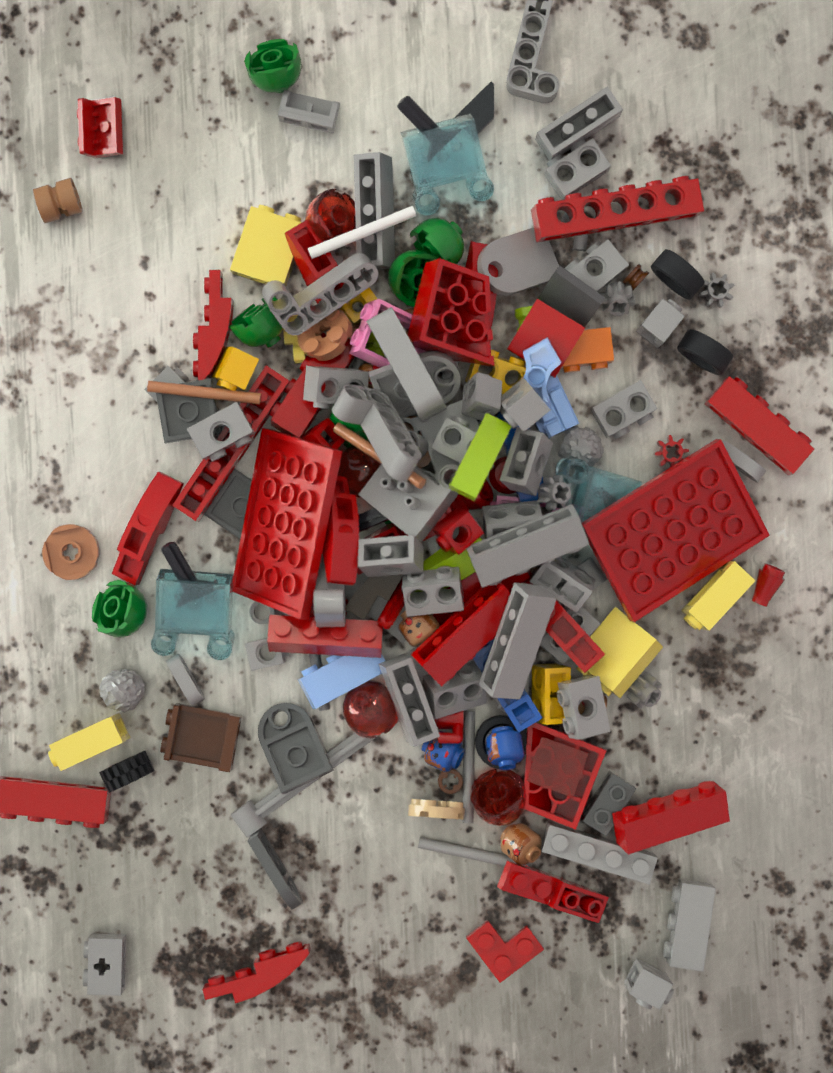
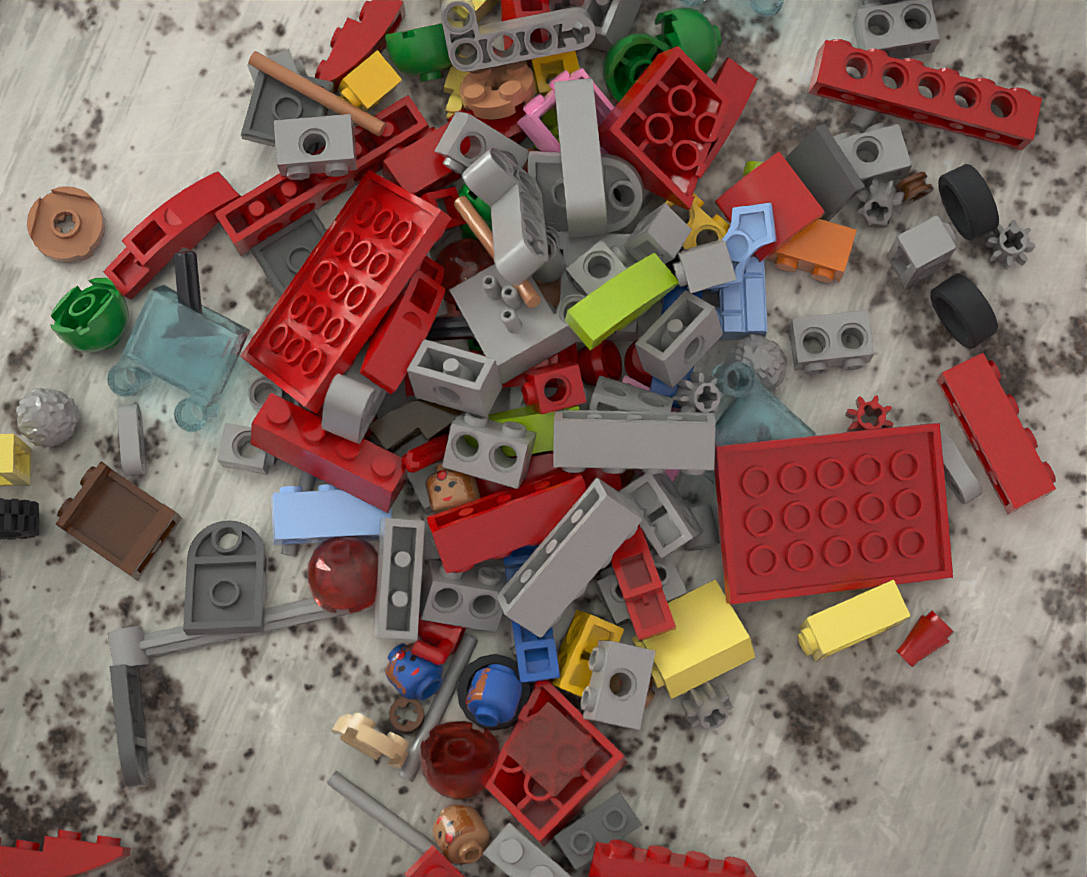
camera: 25 degrees right, 10 degrees down
light grey tile [477,227,559,296] -> none

